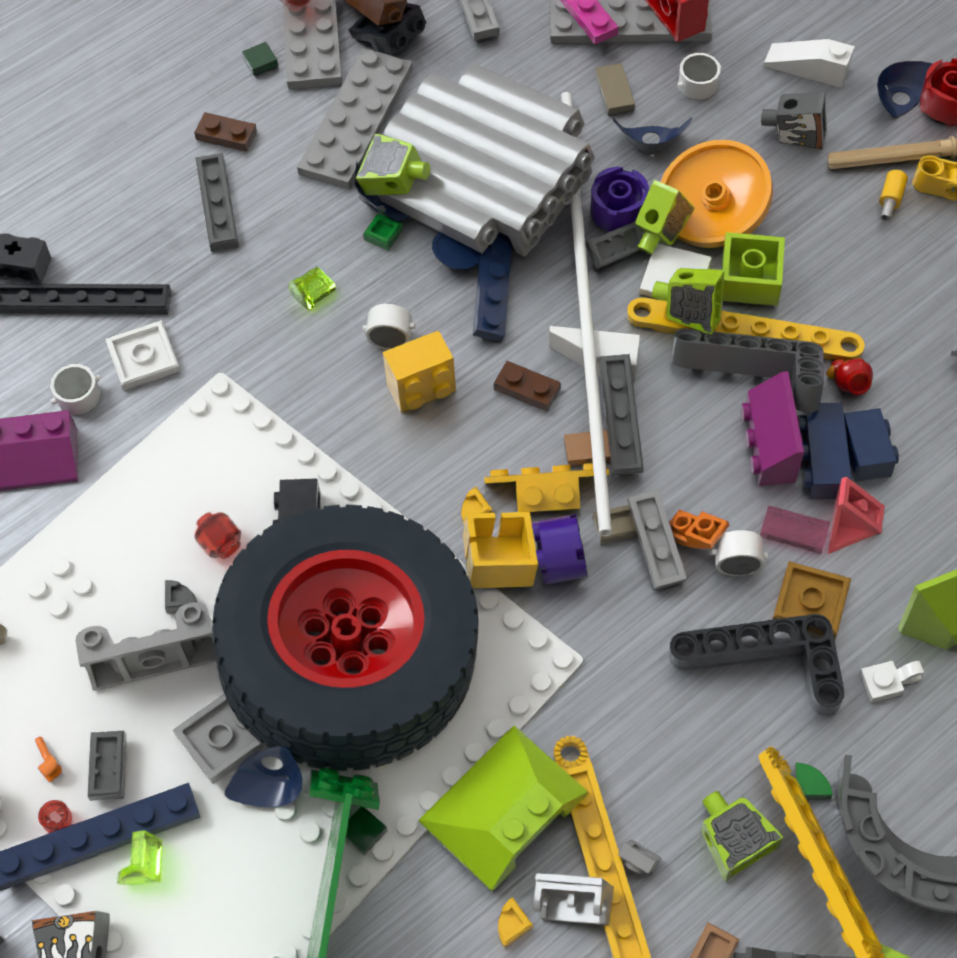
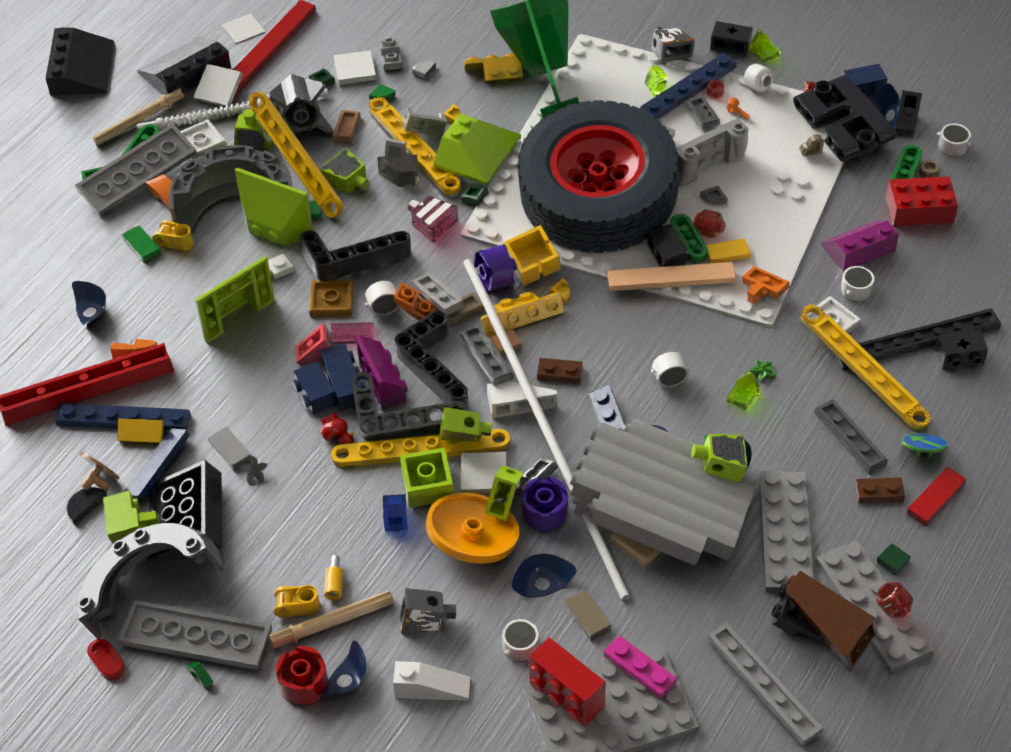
camera: 160 degrees right, 10 degrees down
yellow brick [382,330,456,412] -> none
none -> lime slope [235,168,313,245]
none -> clear smoke slope [377,155,419,187]
none -> clear blue brick [383,494,408,532]
none -> black beam [394,311,469,410]
none -> clear pink torso [408,196,458,243]
none -> dark green tile [460,185,489,206]
none -> light nougat tile [607,262,735,291]
none -> green plate [670,214,708,263]
none -> yellow tile [706,238,751,264]
none -> orange hinge [742,266,790,304]
none -> bright green plant [749,359,776,381]
none -> yellow plate [801,304,931,430]
none -> piece [902,433,948,457]
none -> red tile [907,466,967,525]

